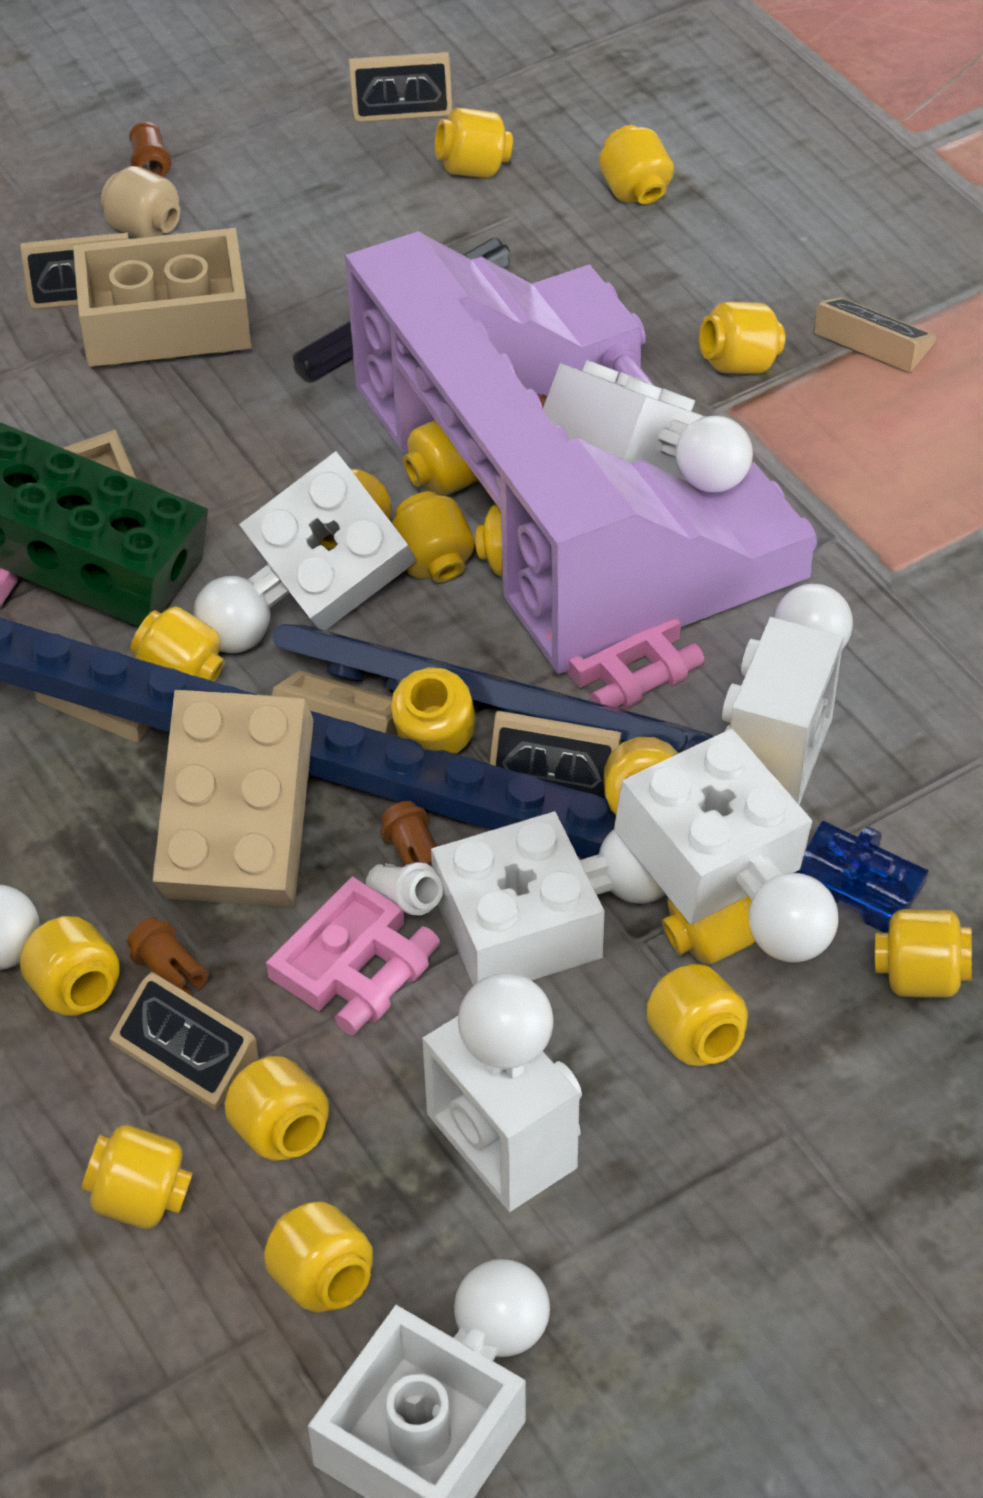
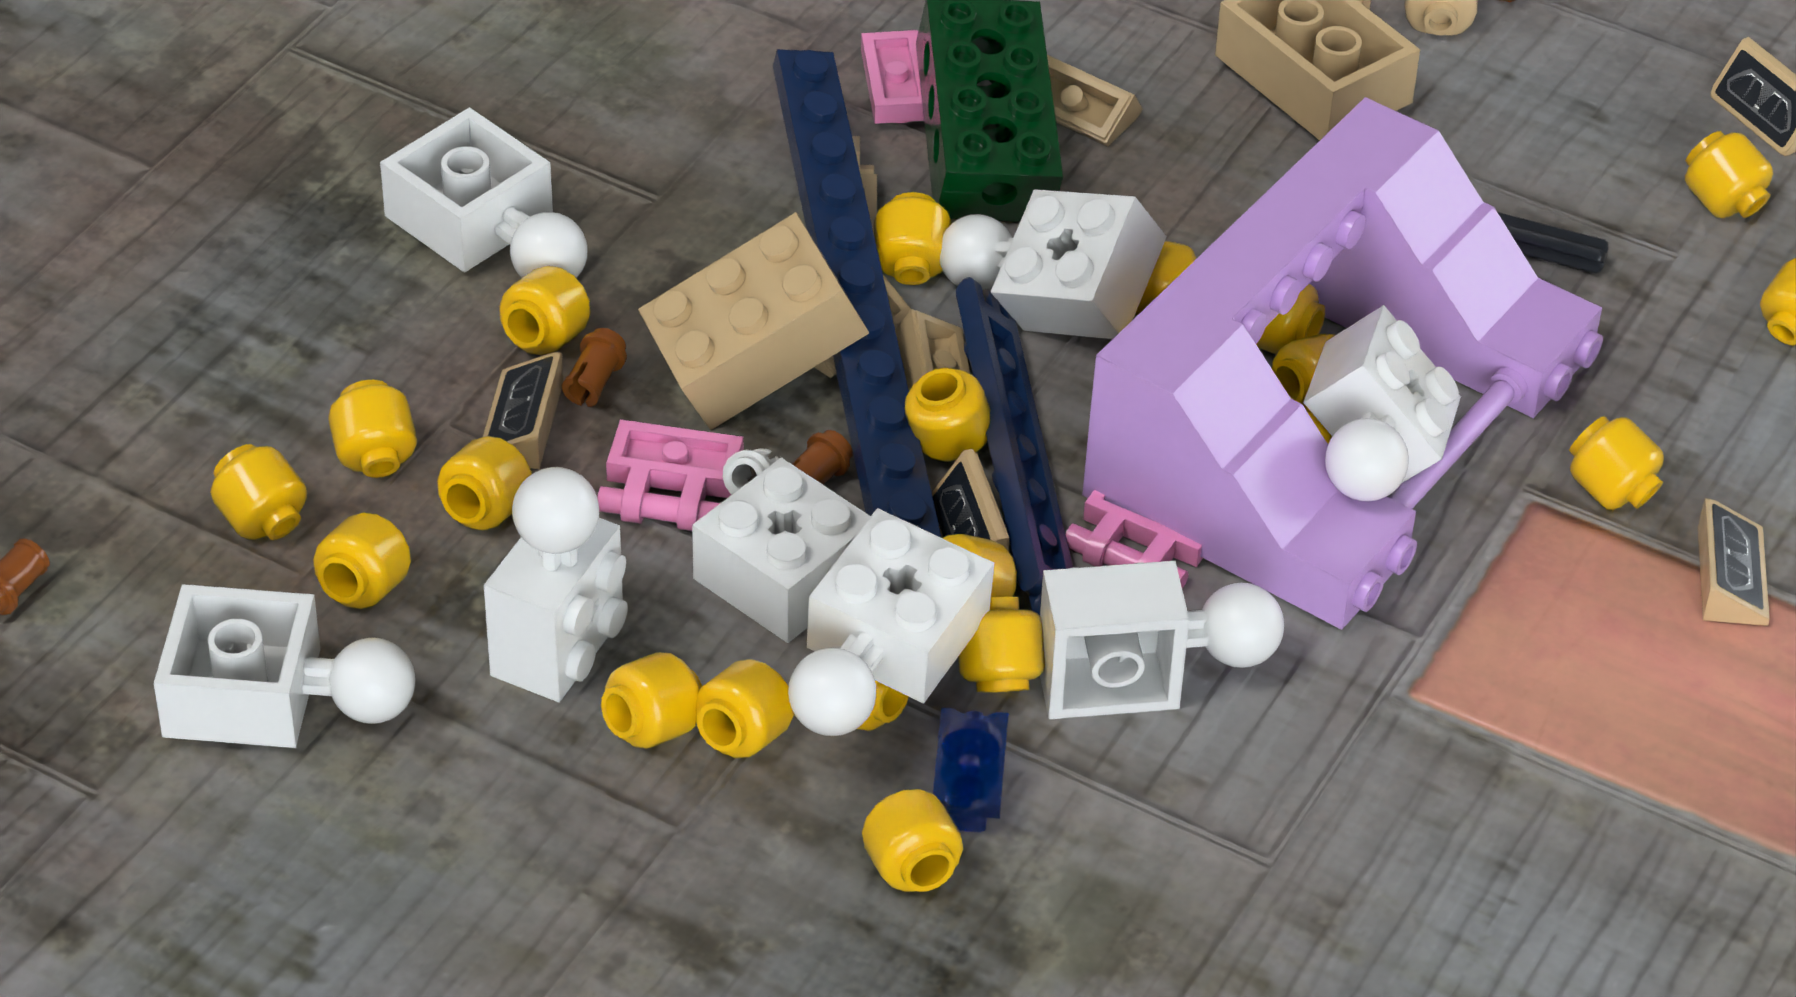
camera: 60 degrees right, 5 degrees down
none -> yellow head [210,444,307,540]
none -> yellow head [601,652,702,748]

